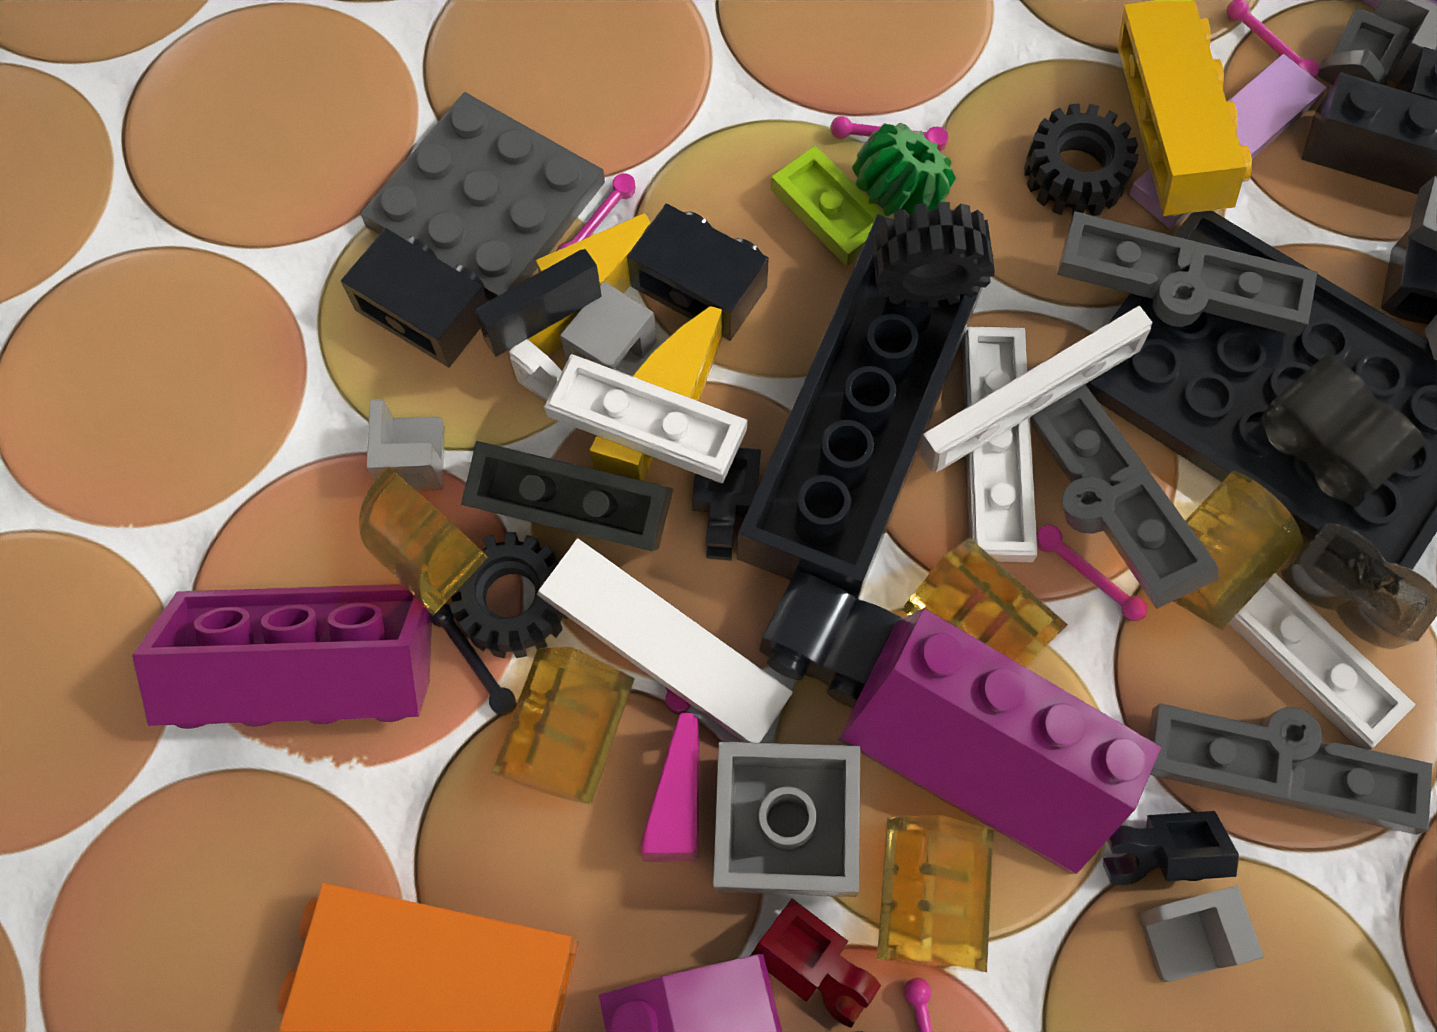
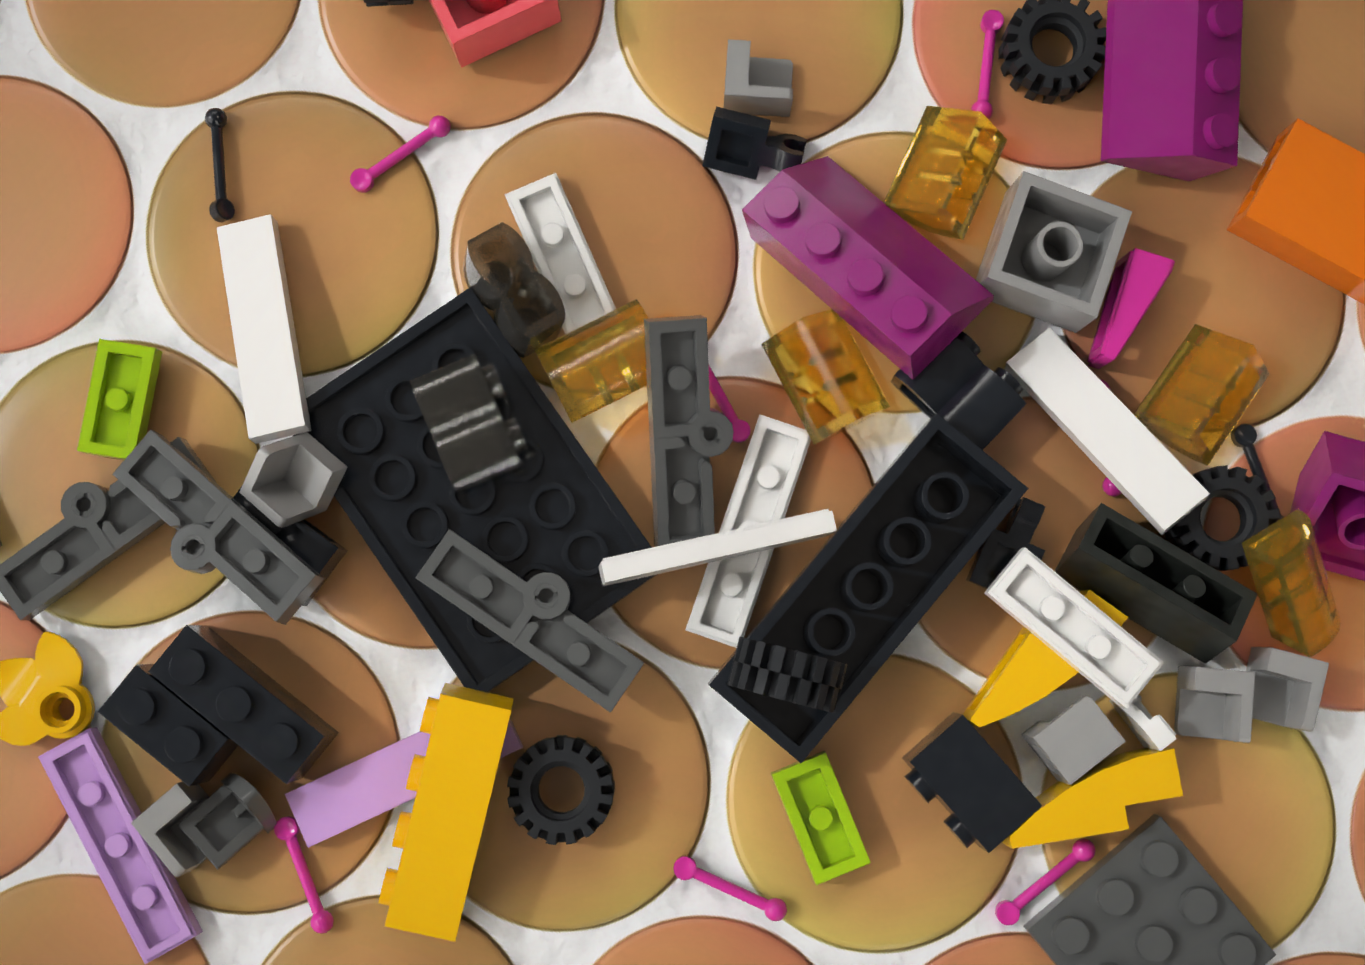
camera: 165 degrees left, 15 degrees up
black brick [341,228,487,368] -> none
black tile [475,249,602,357] -> none
dark red plate [750,898,881,1028] -> none
green gear [852,123,956,216] -> none
dark grey hinge [1148,703,1433,835] -> none
none -> light grey panel [1174,666,1255,743]

